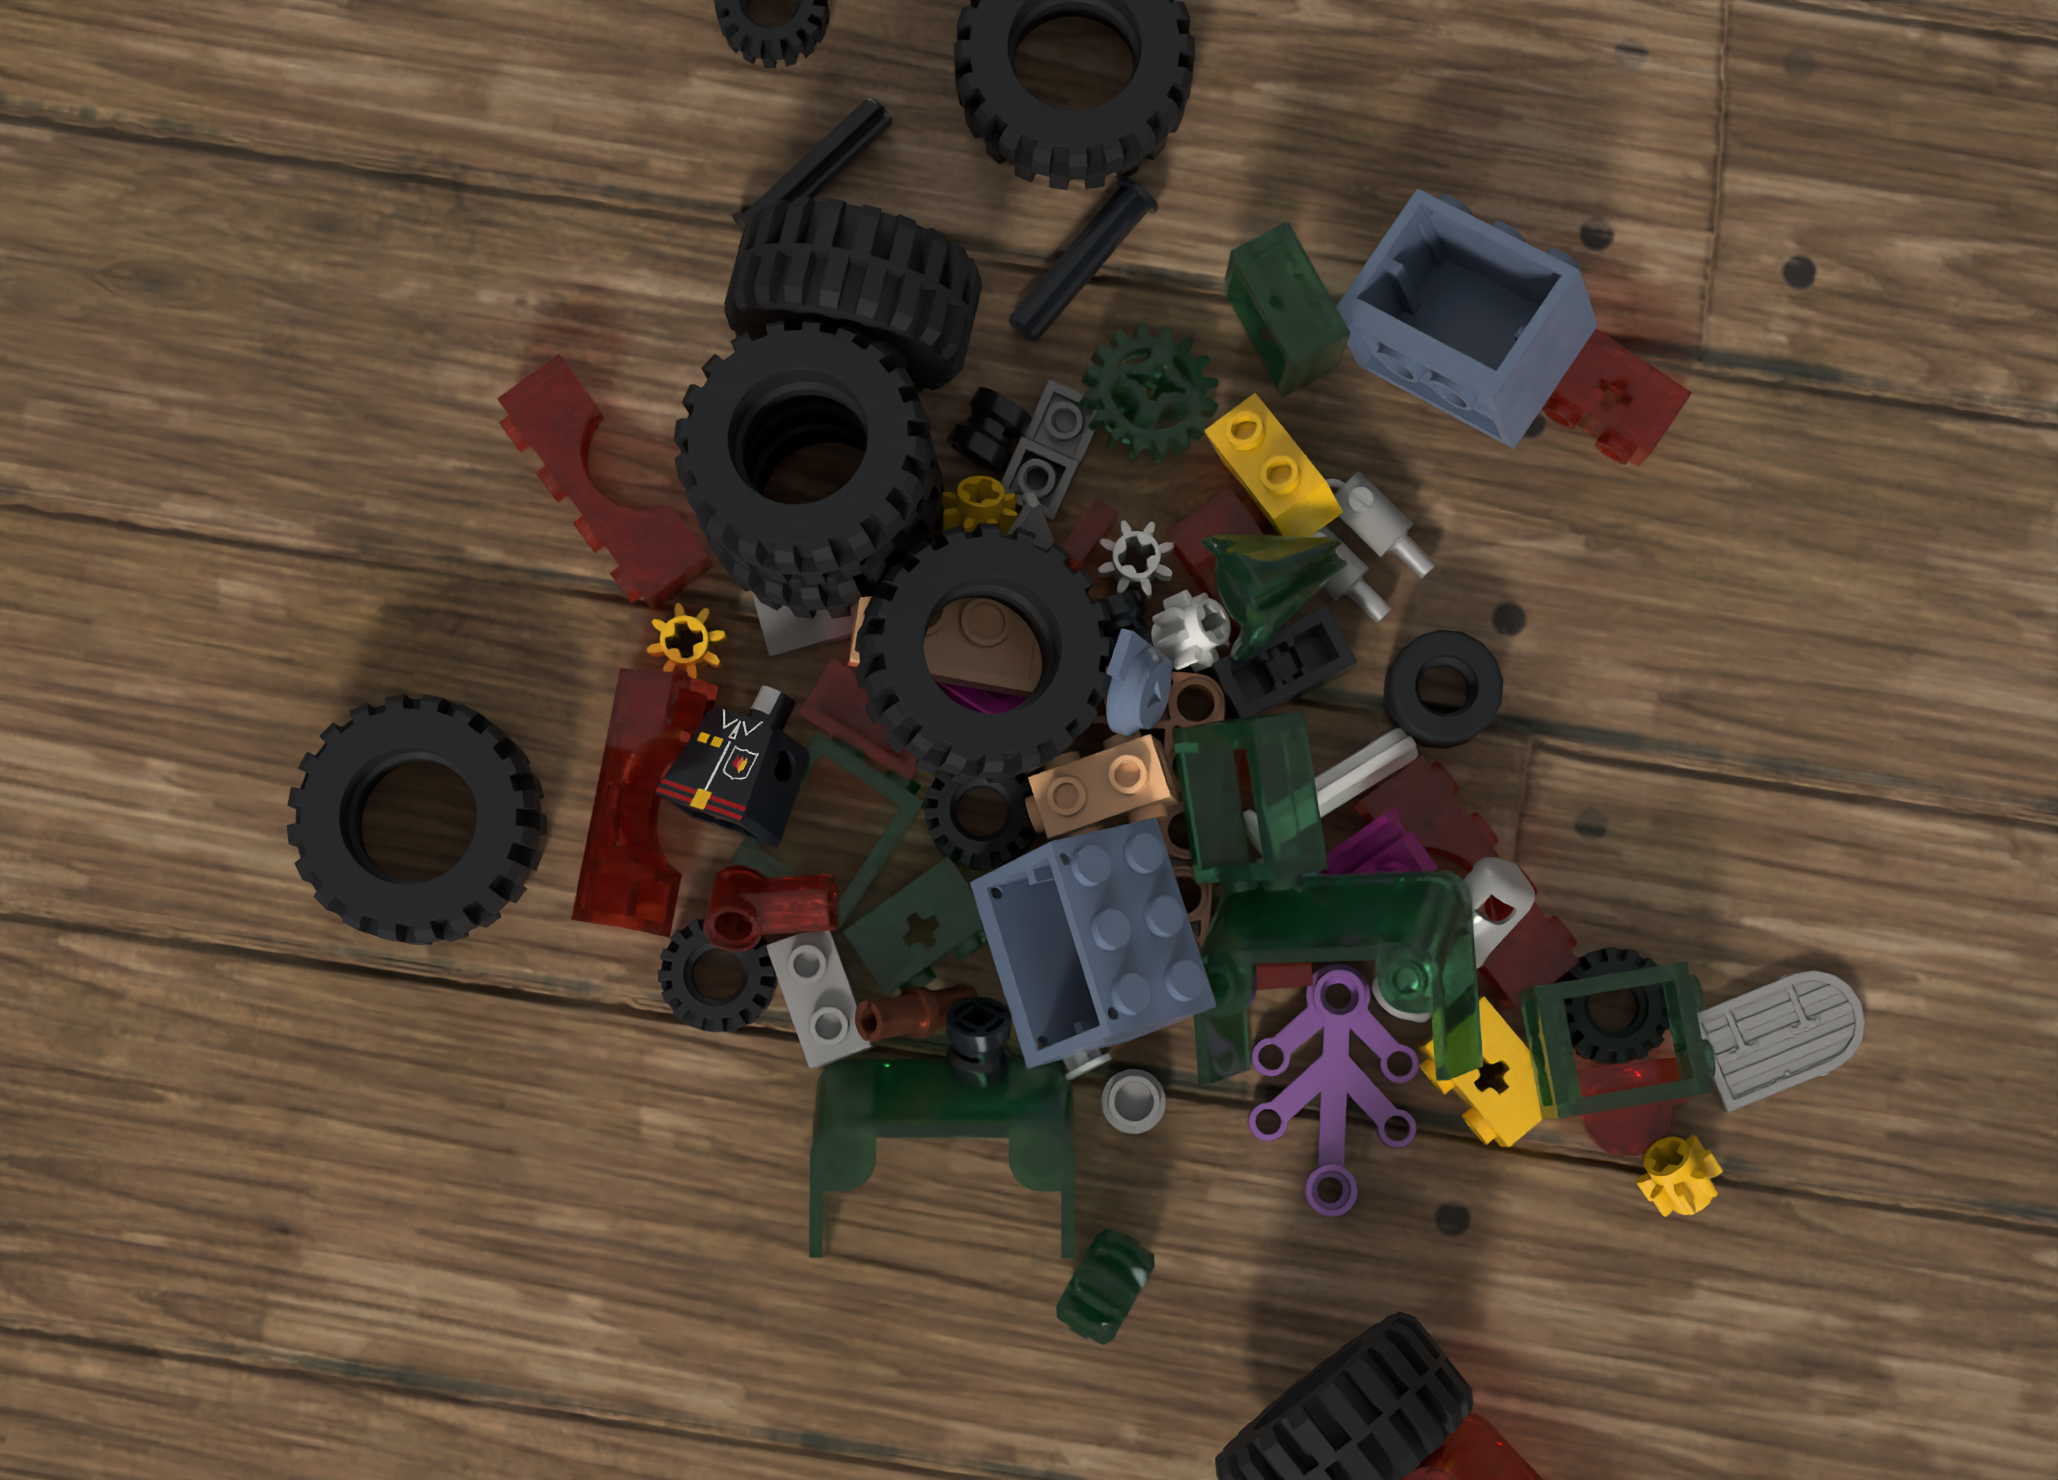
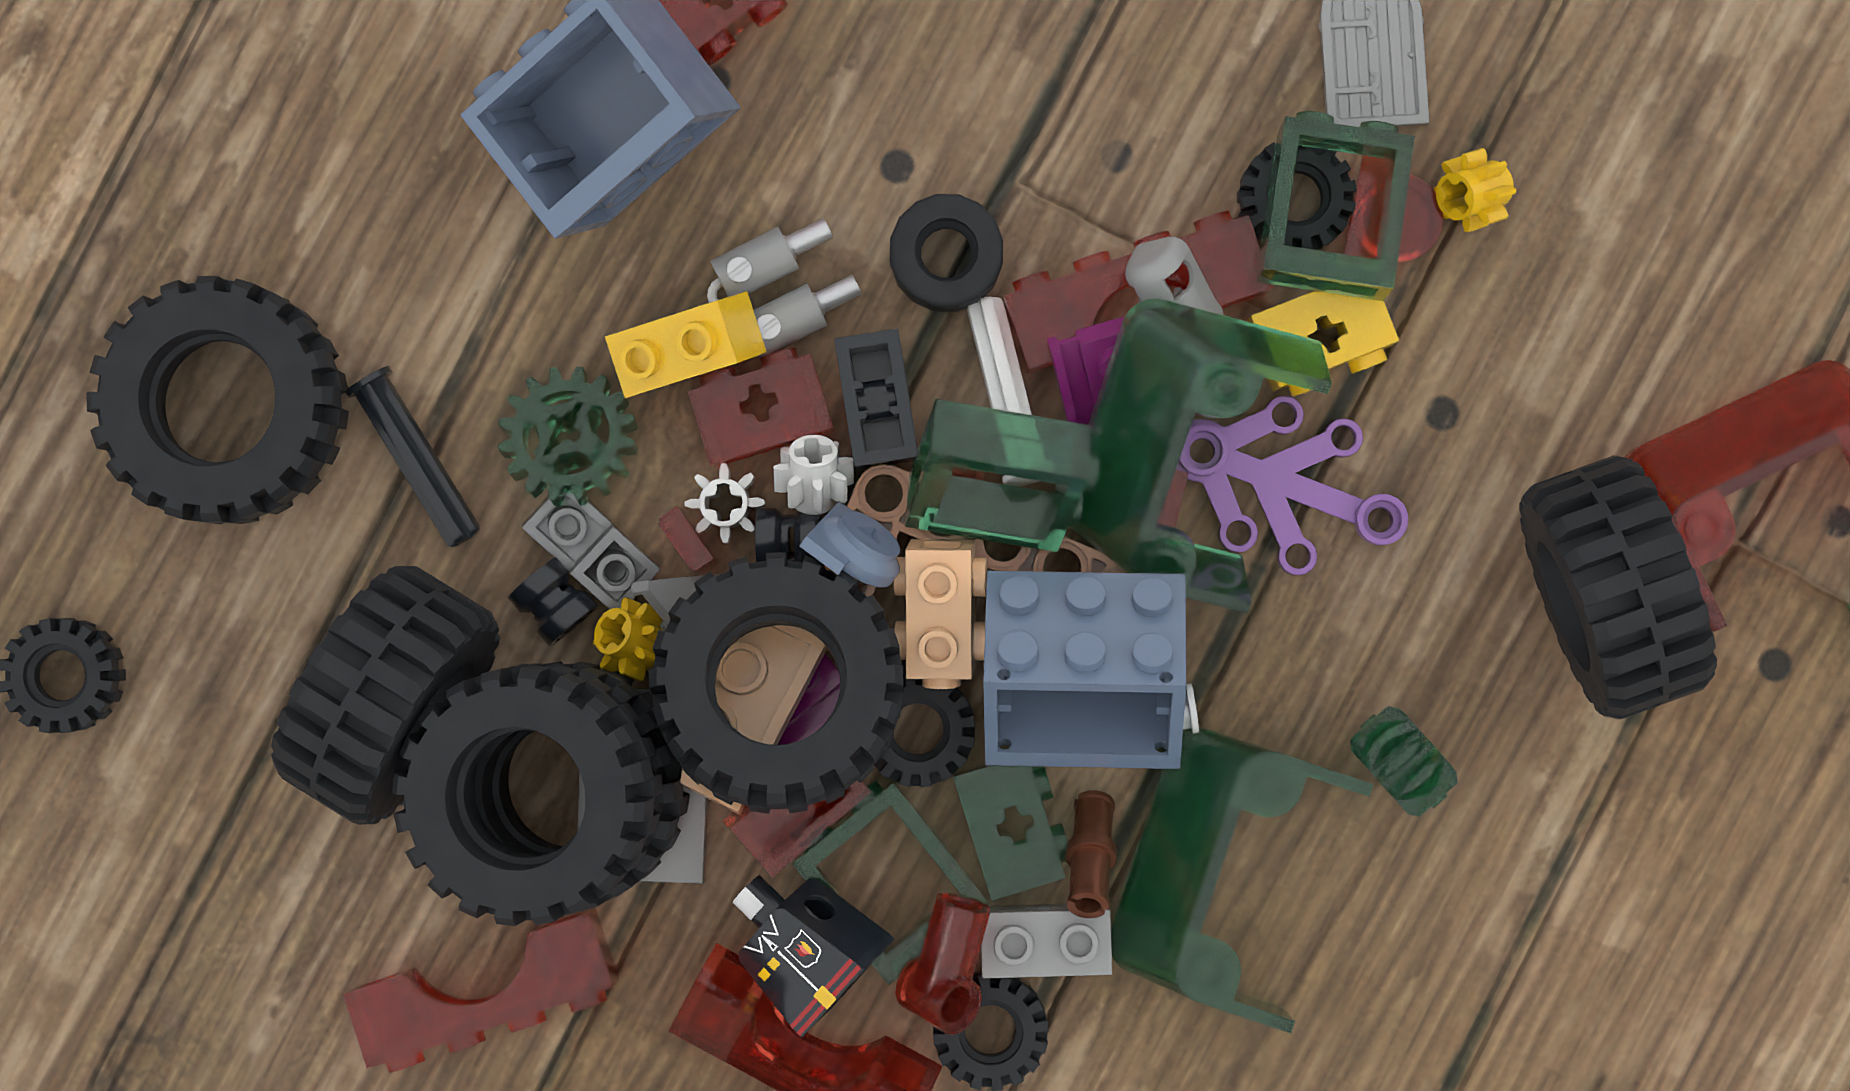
camera: 65 degrees left, 5 degrees up
yellow gear [647,603,728,684] -> none
black axle [732,98,892,232] -> none
black wheel [946,996,1011,1088] -> none
light grey plate [1101,1069,1166,1134] -> none
clear green hat [1200,533,1348,661] -> none
clear green window [1222,221,1351,398] -> none

